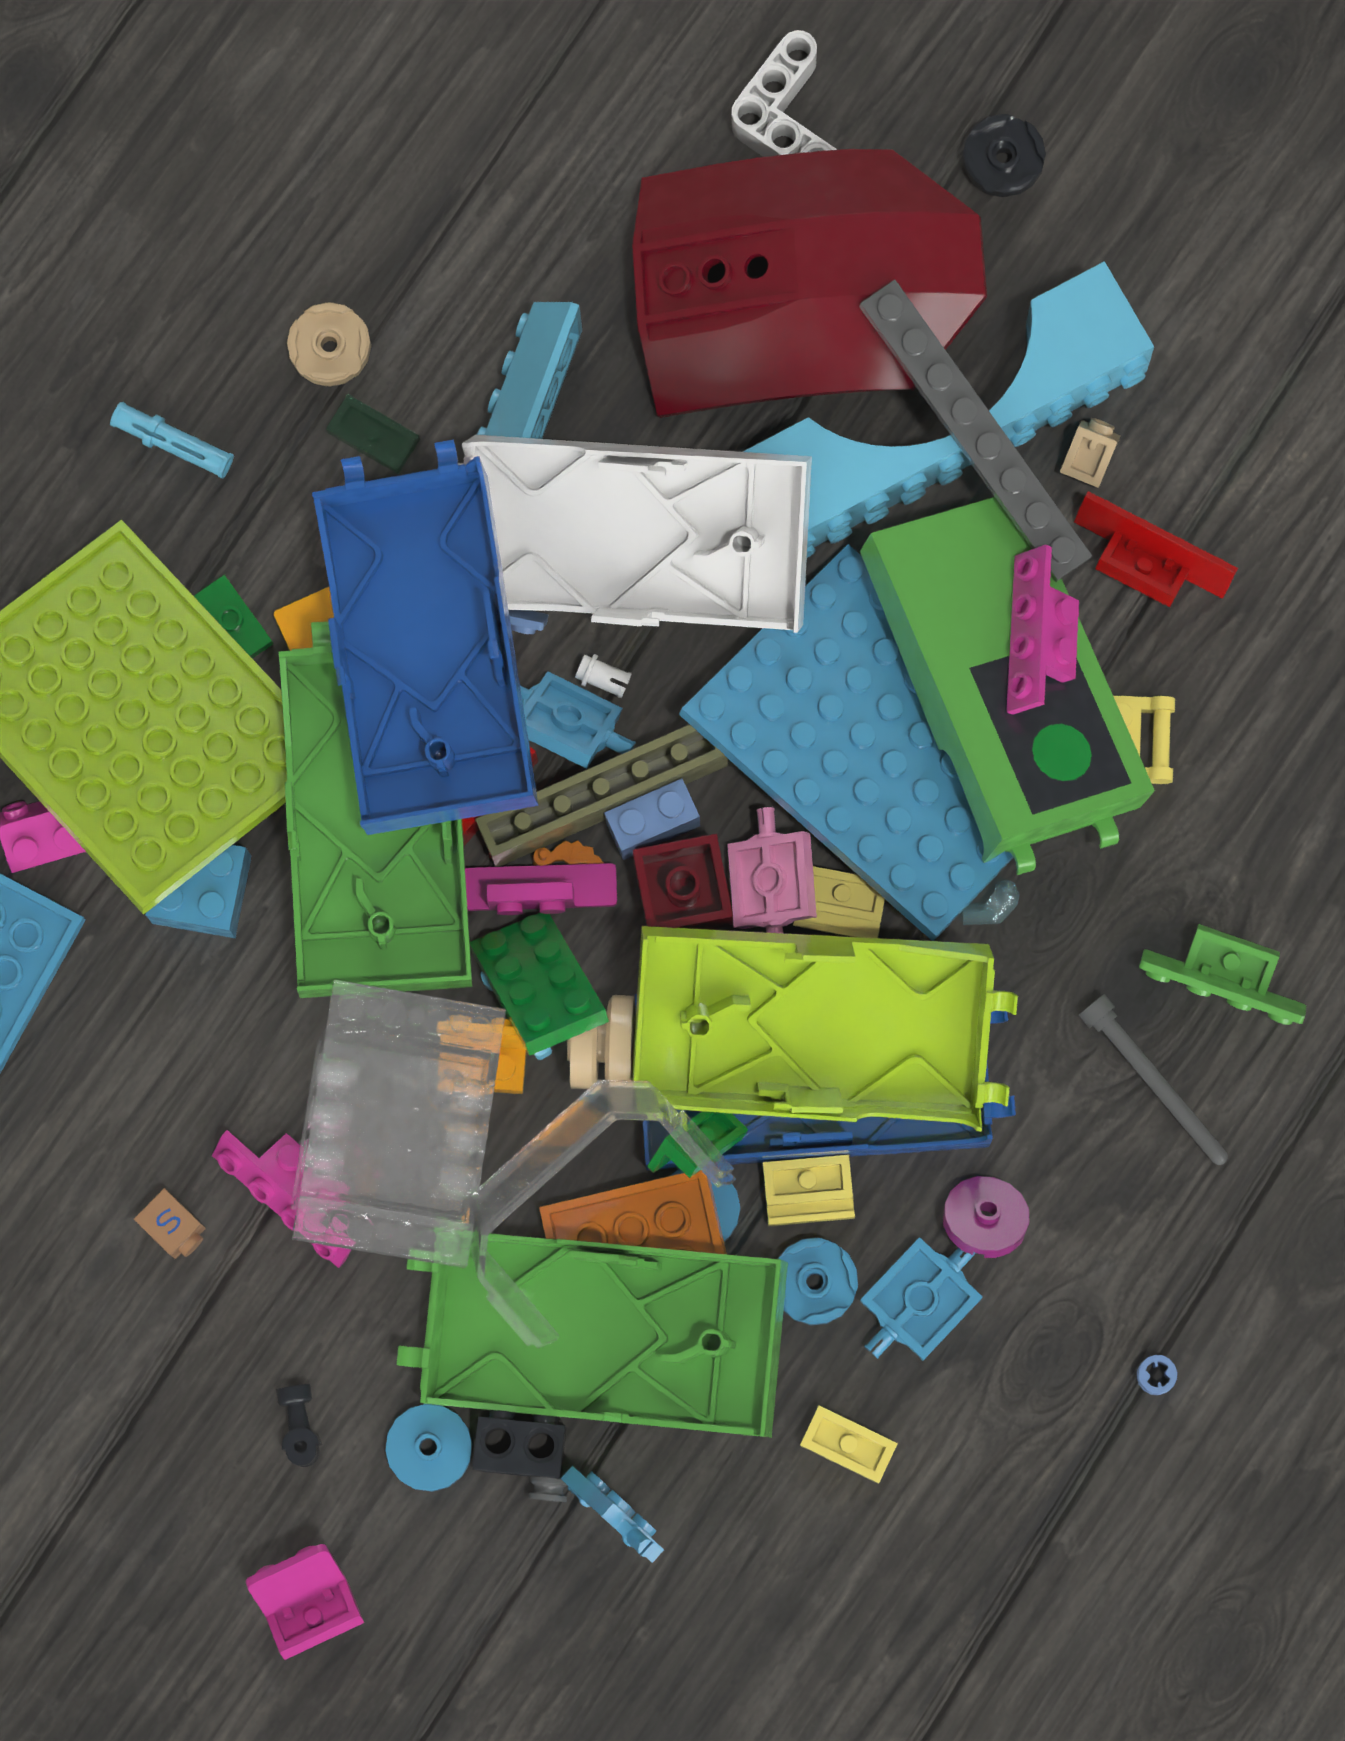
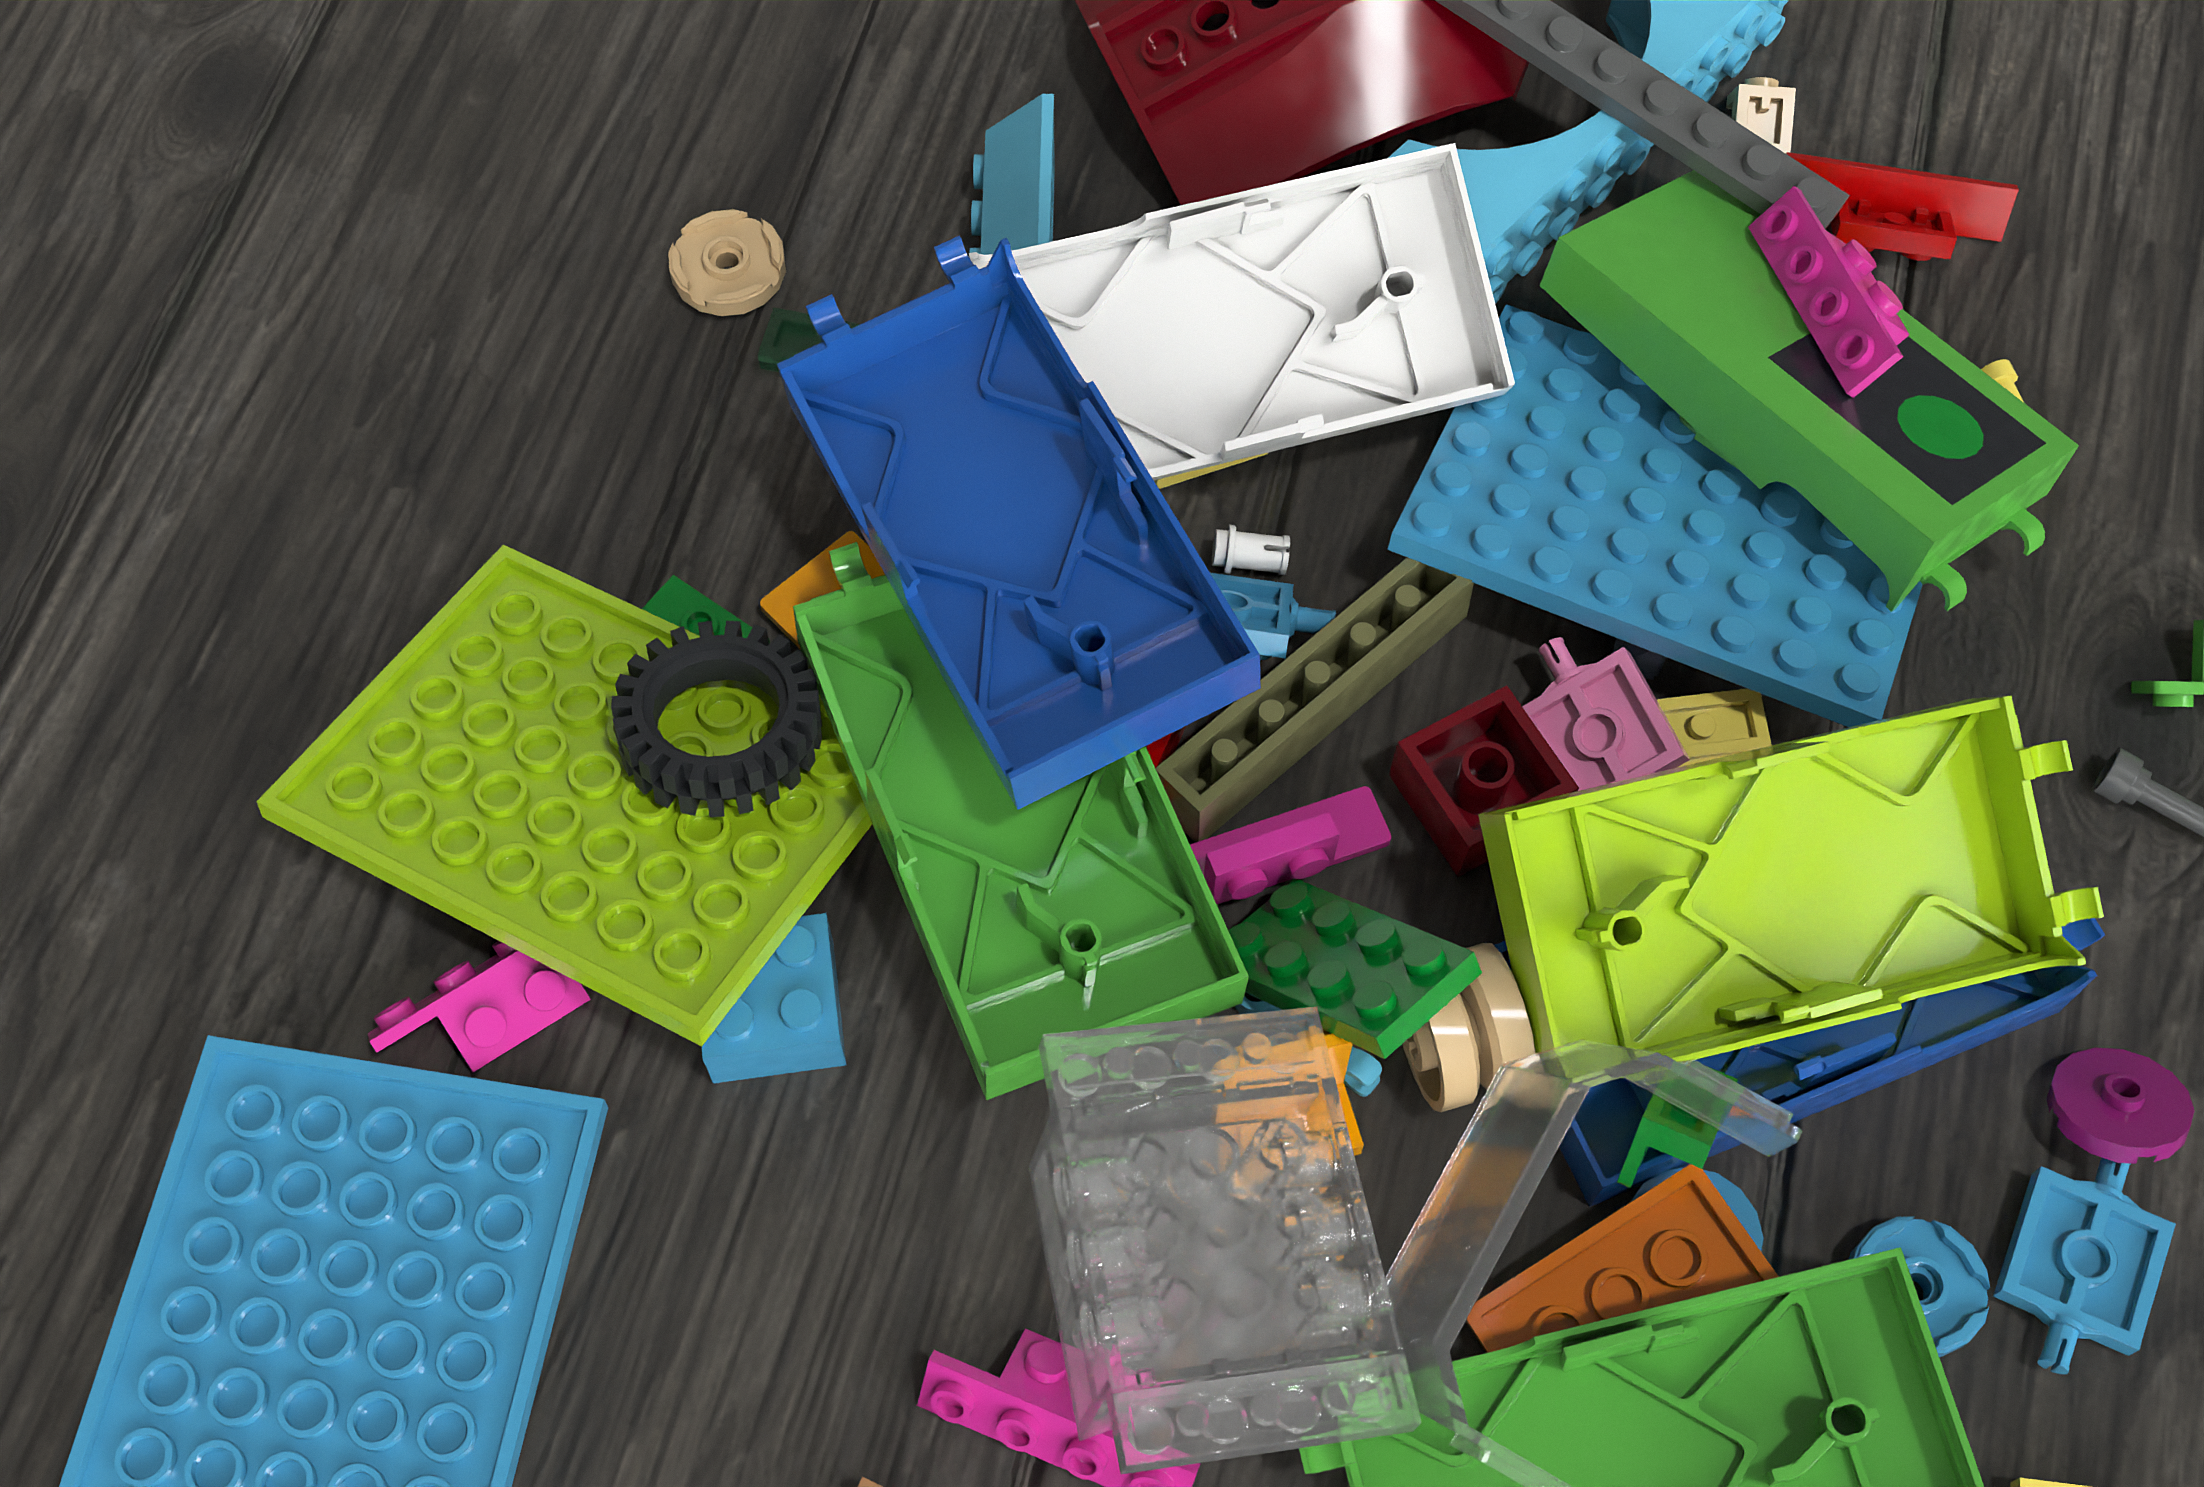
camera: 25 degrees left, 15 degrees down
medium azure pin [110,402,234,478] -> none
orange piece [532,840,604,866] -> none
medium blue piece [604,778,700,860] -> none
light yellow plate [763,1155,855,1226] -> none
clear light blue arm [962,880,1020,925] -> none
none -> black tyre [611,620,822,817]

